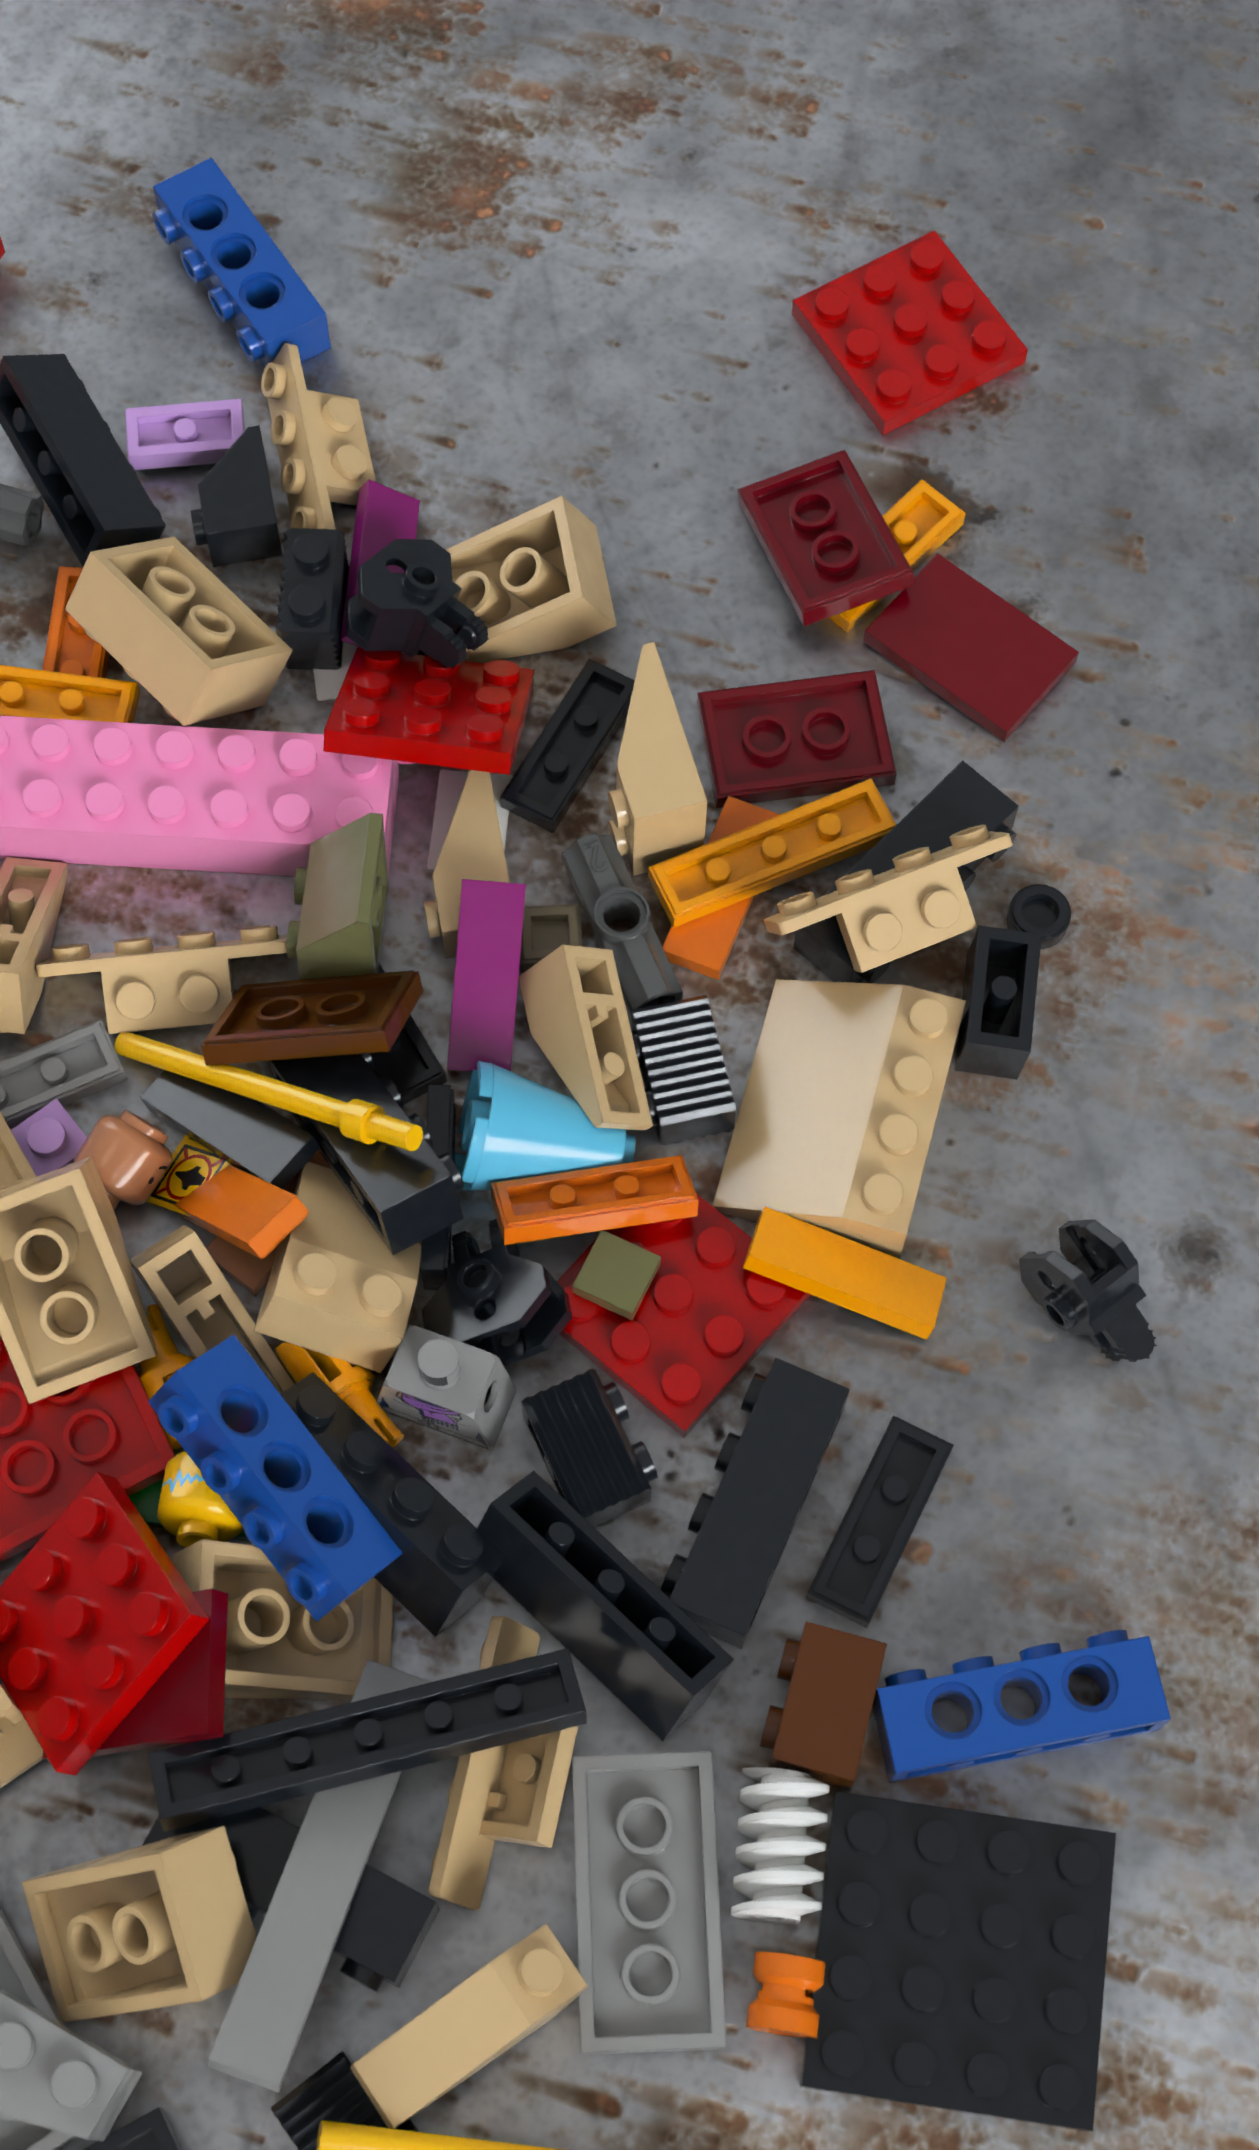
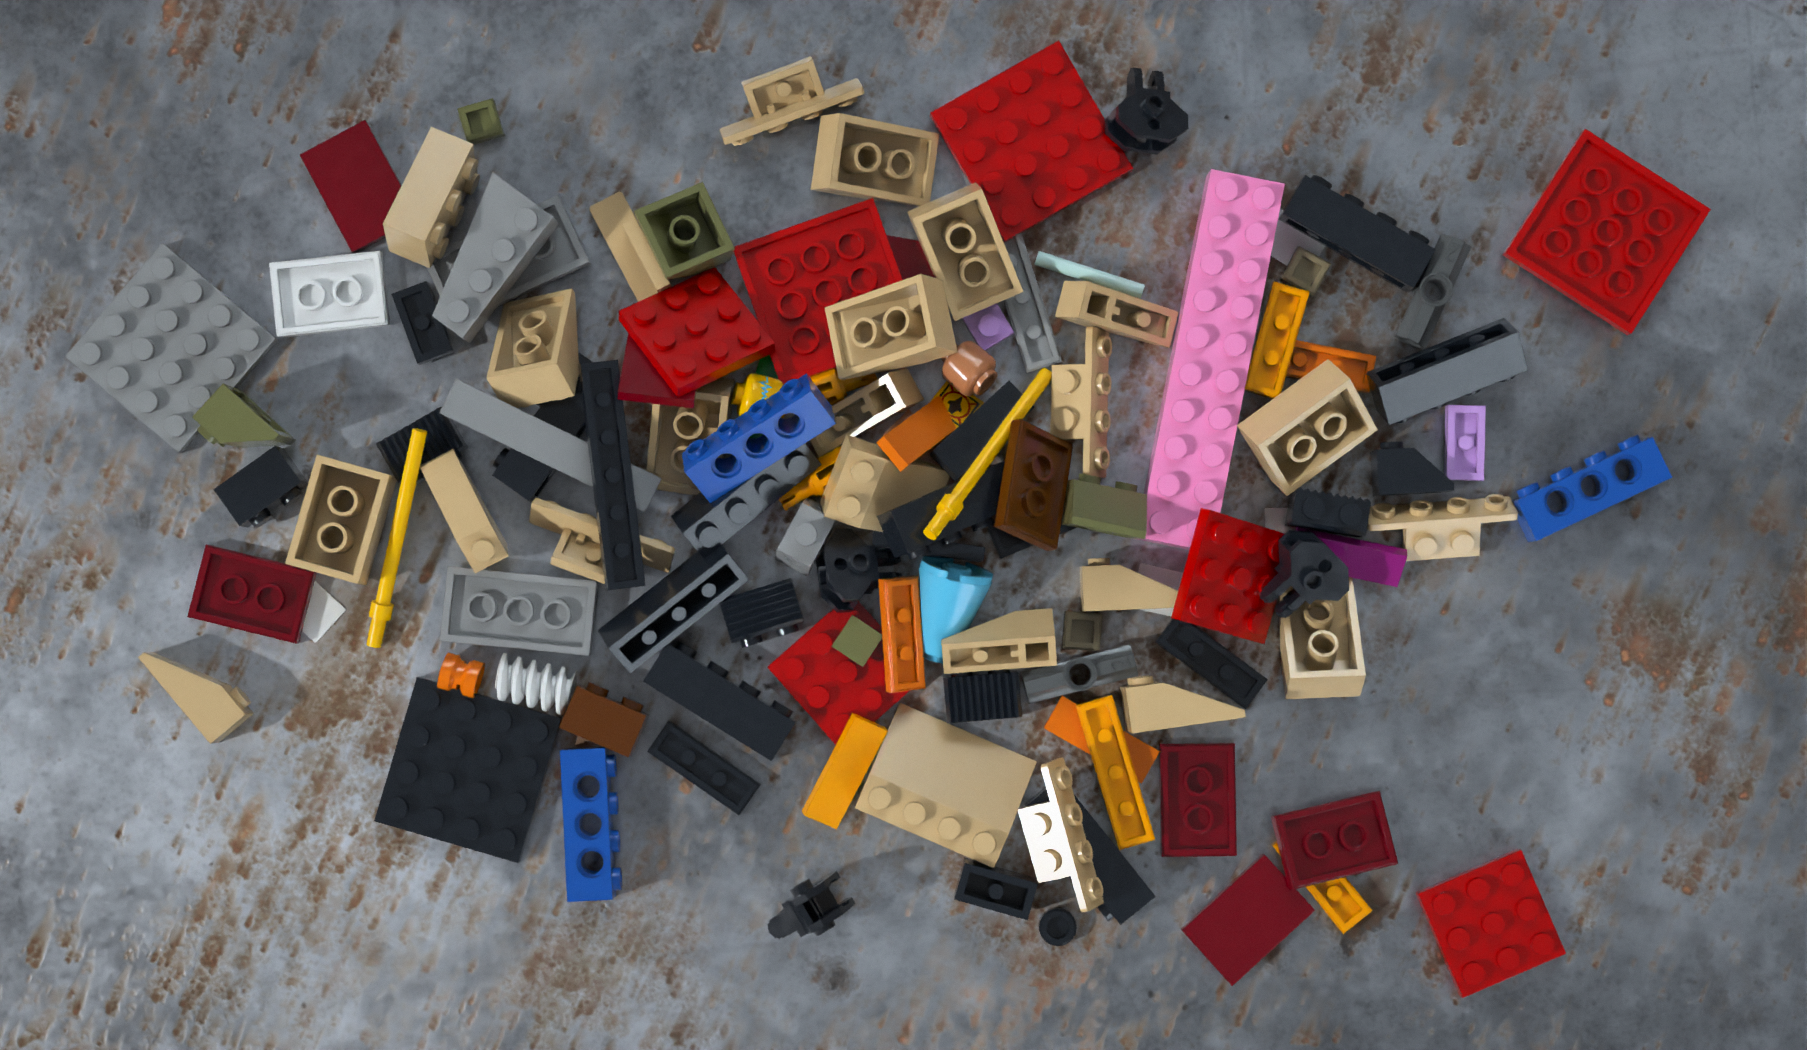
camera: 95 degrees right, 20 degrees up
magenta tile [447,879,526,1072] -> none

